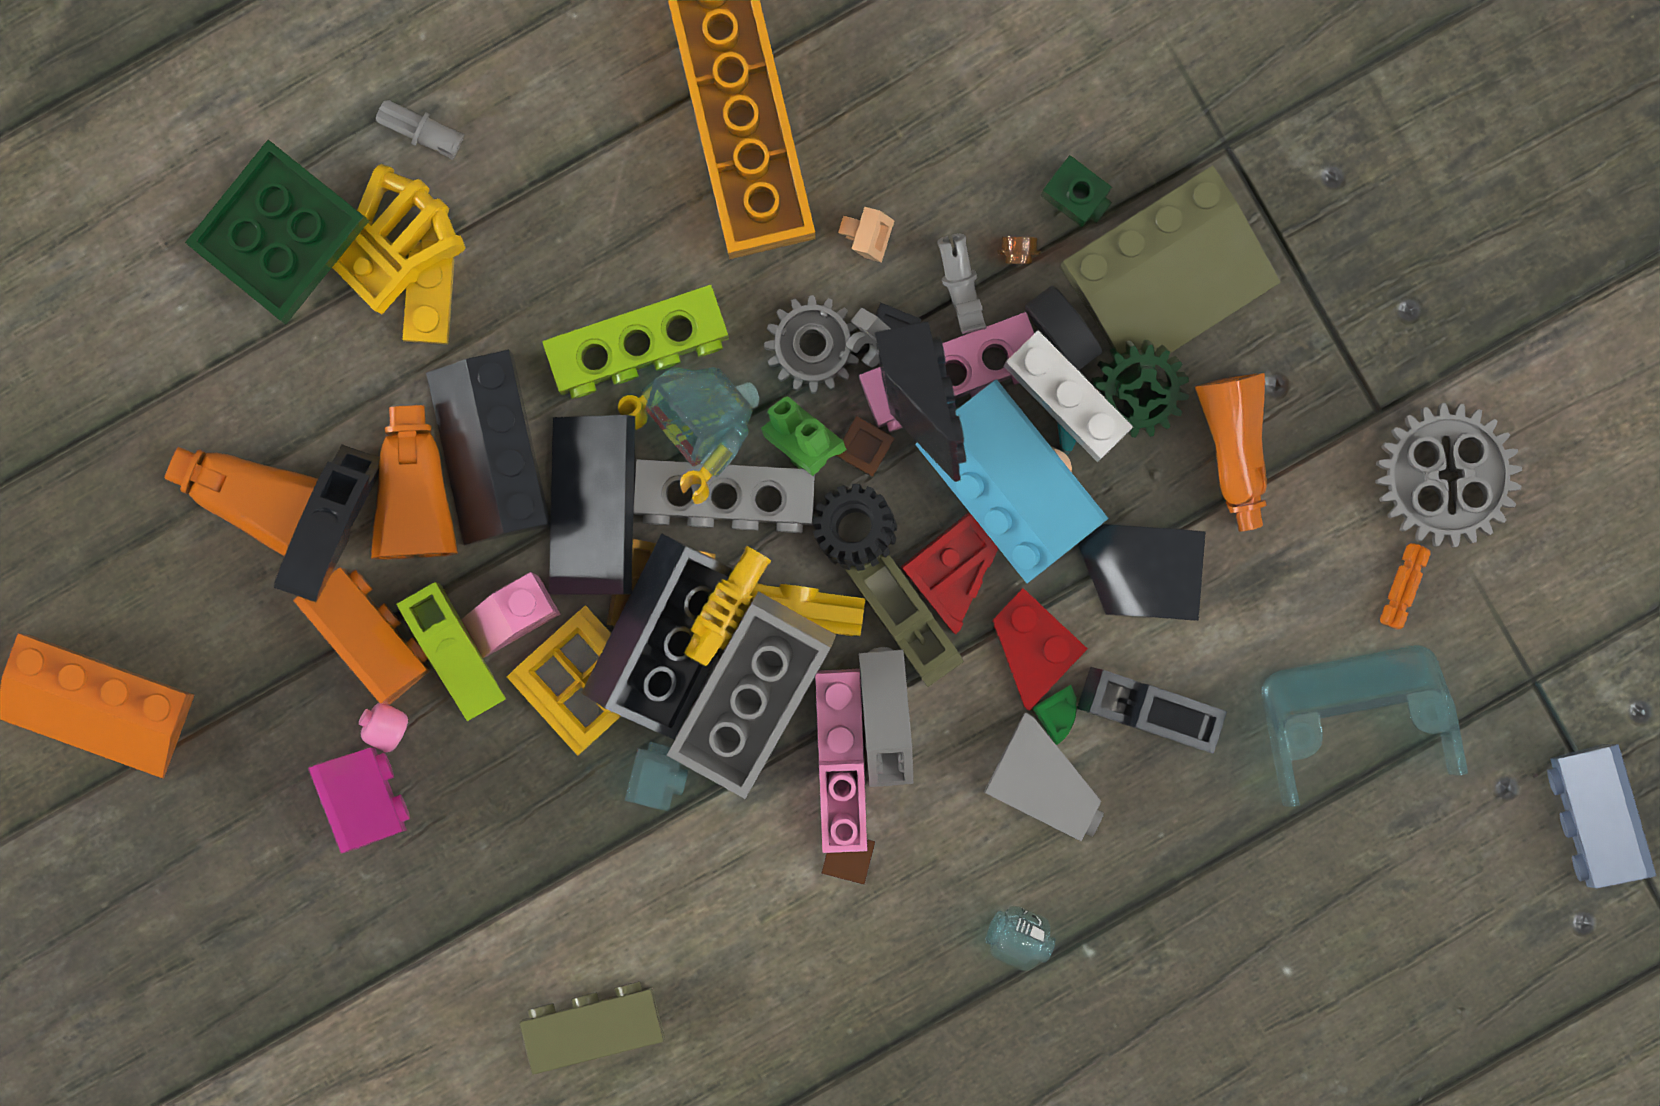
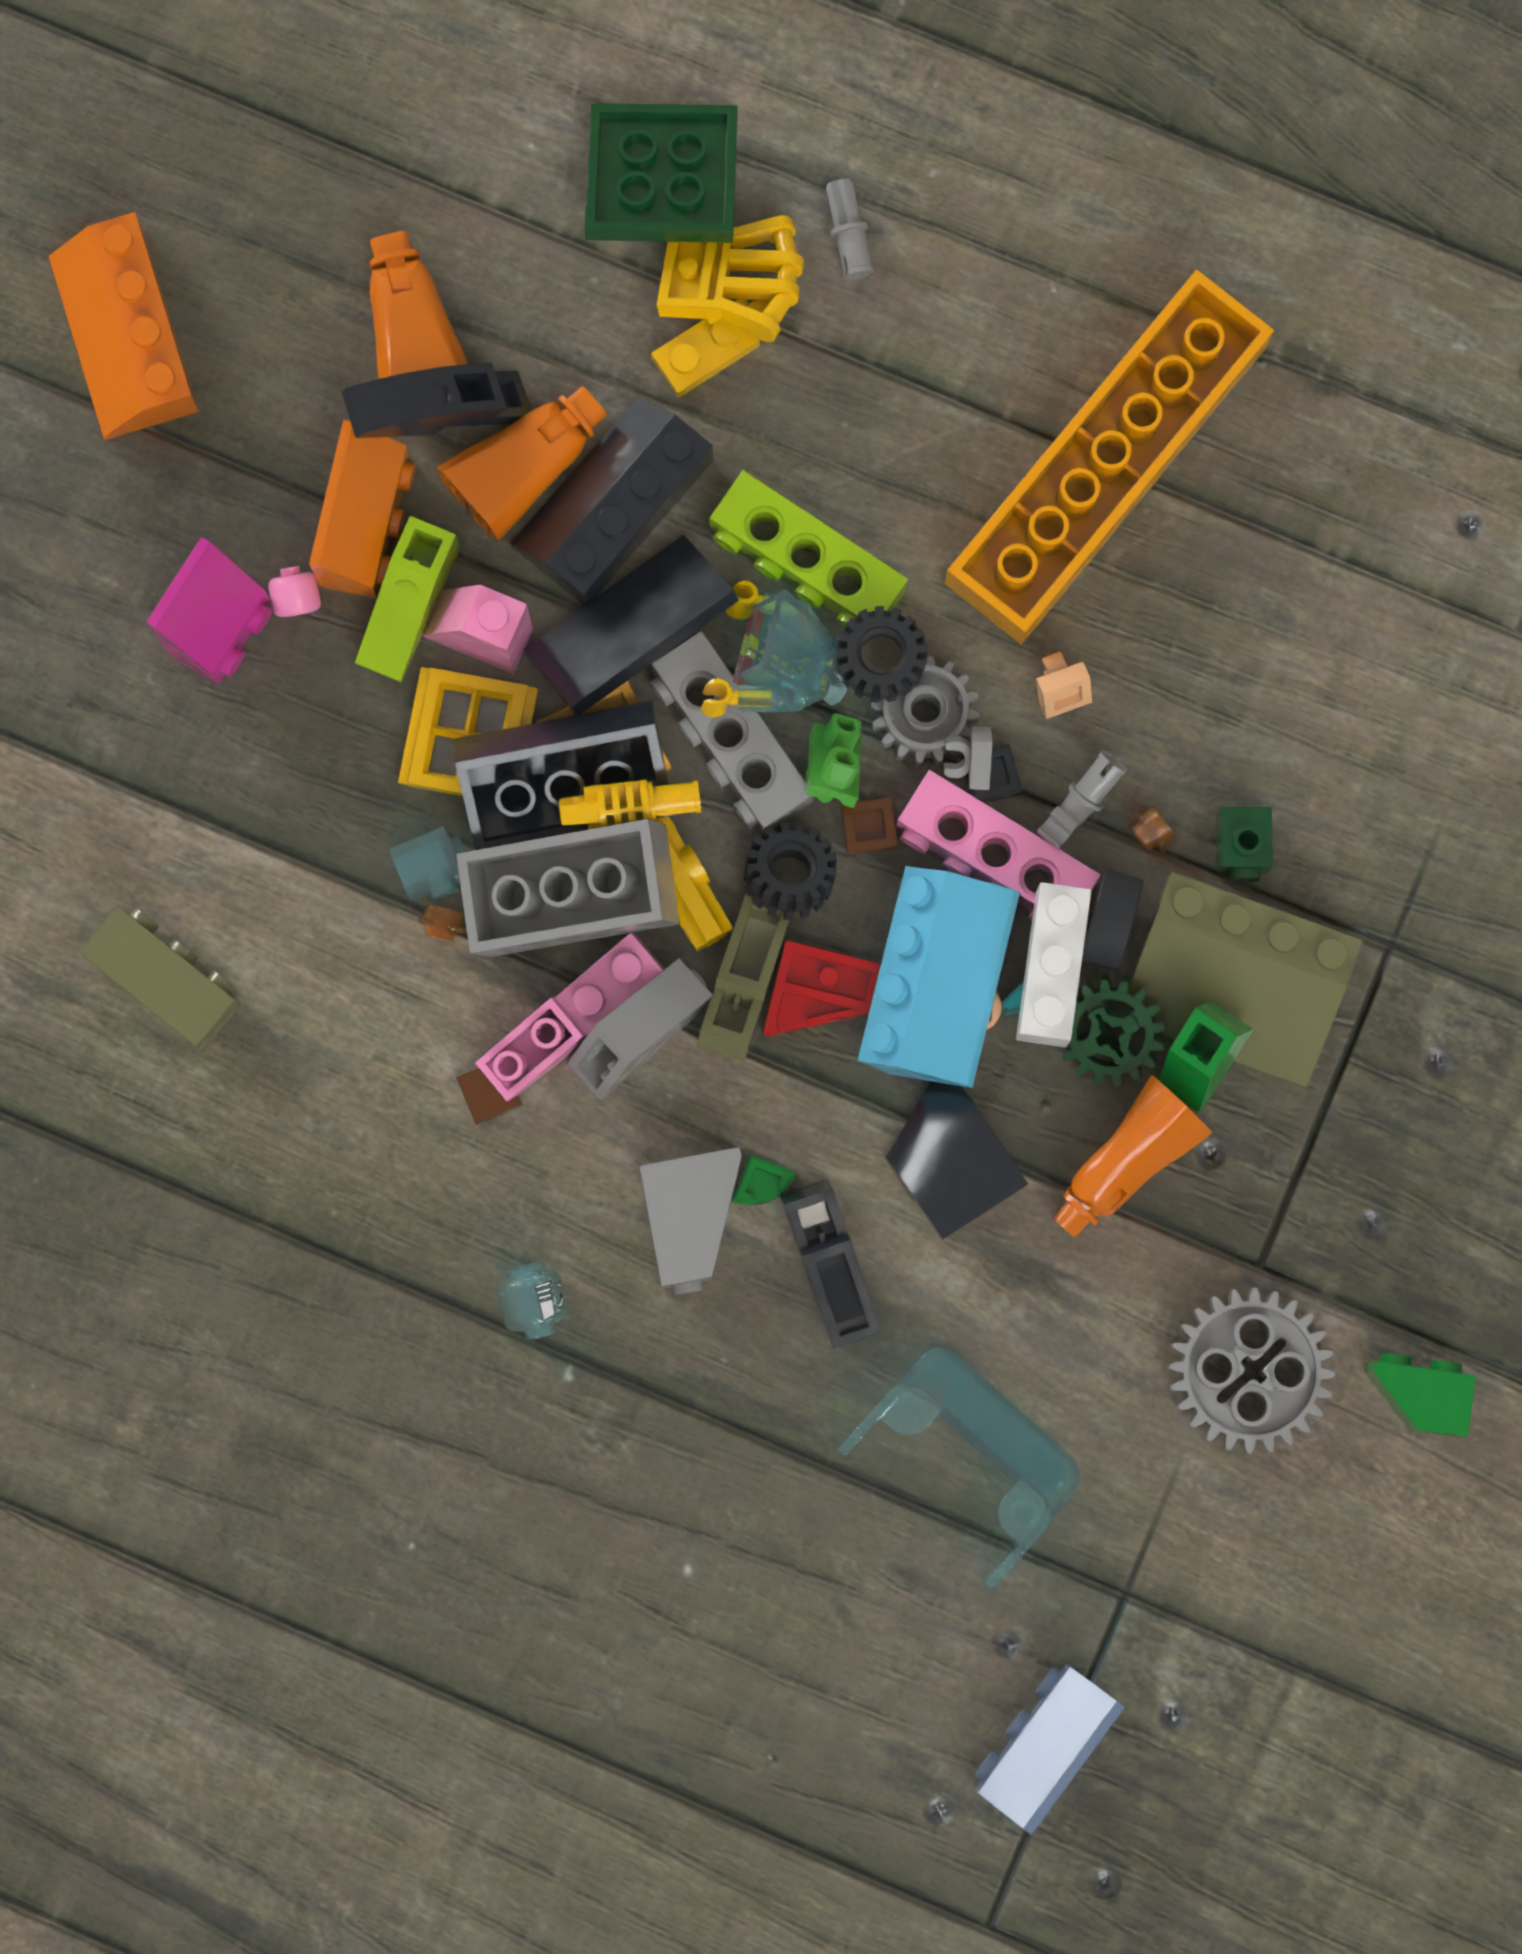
camera: 50 degrees right, 5 degrees down
black slope [875,321,967,482] -> none
red wing [992,588,1088,711] -> none
orange axle [1380,543,1431,629] -> none
none -> clear orange plate [417,904,466,941]
none -> black tyre [836,606,928,703]
none -> green slope [1159,1001,1254,1113]
none -> green slope [1365,1353,1476,1437]

